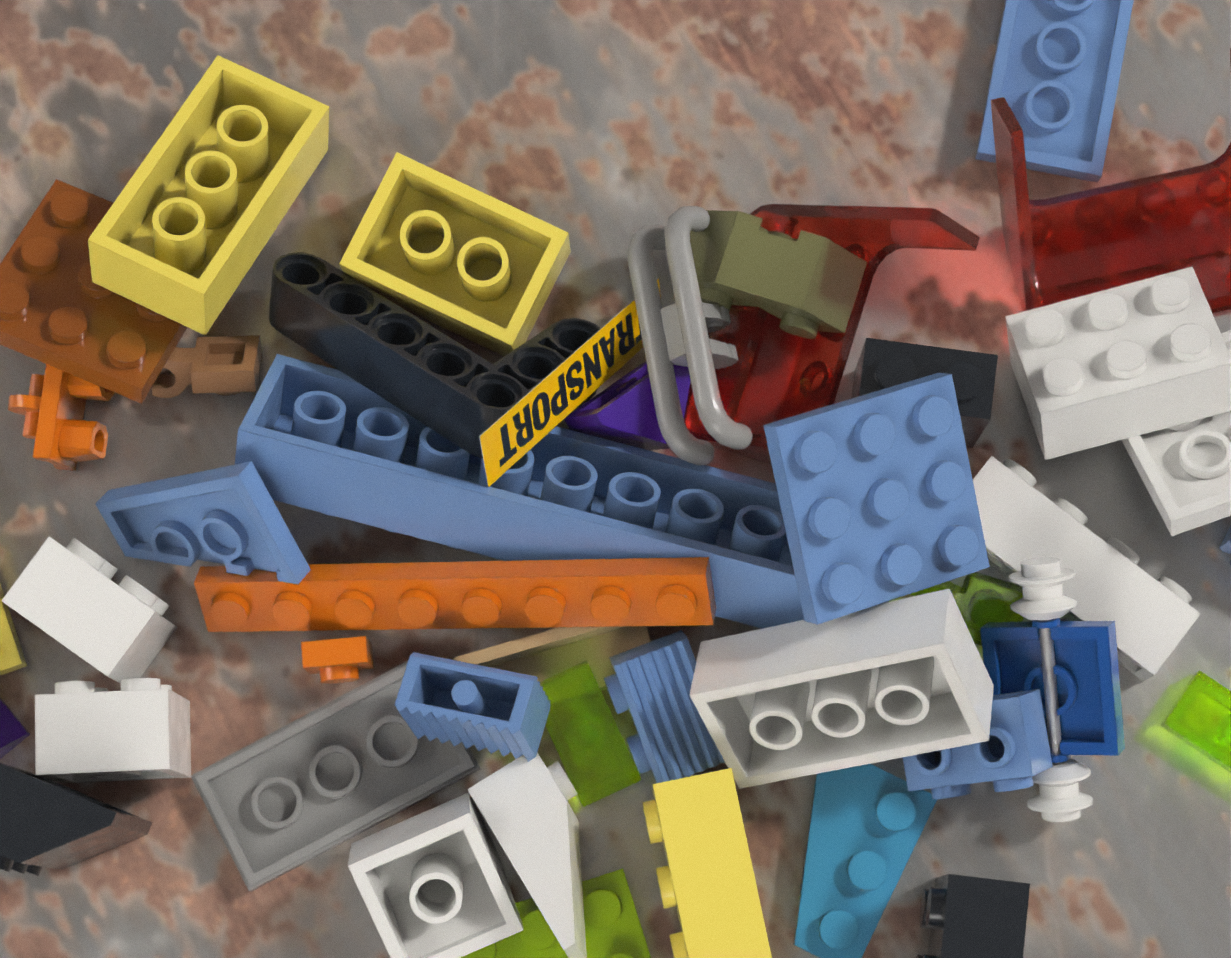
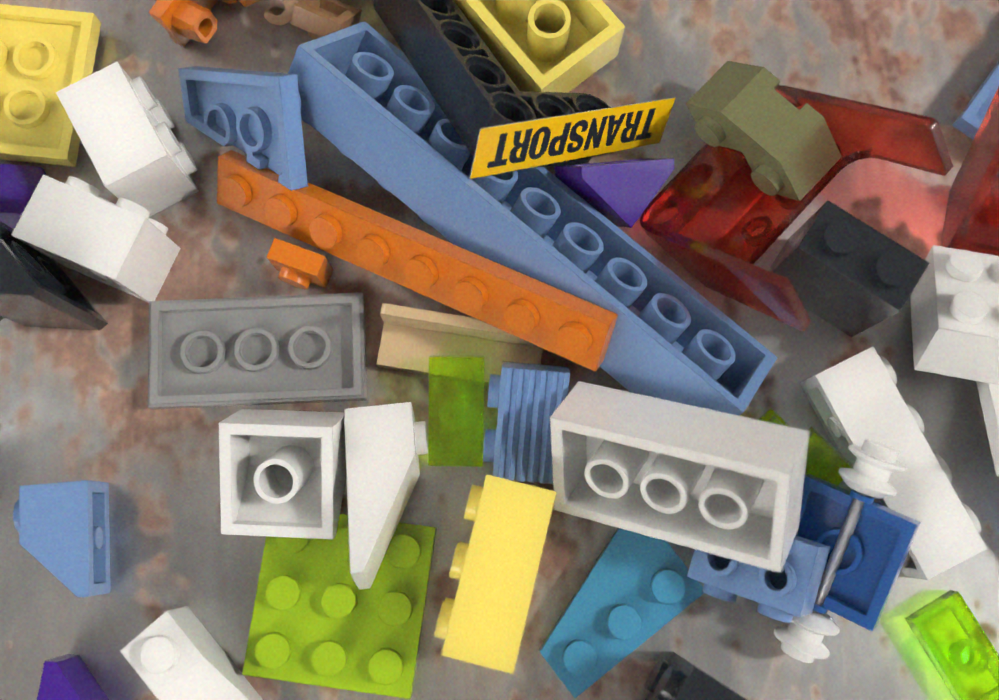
camera: 20 degrees right, 0 degrees up
medium blue brick [394,652,551,762] -> none
light grey piece [627,206,753,466] -> none
medium blue plate [763,373,990,625] -> none

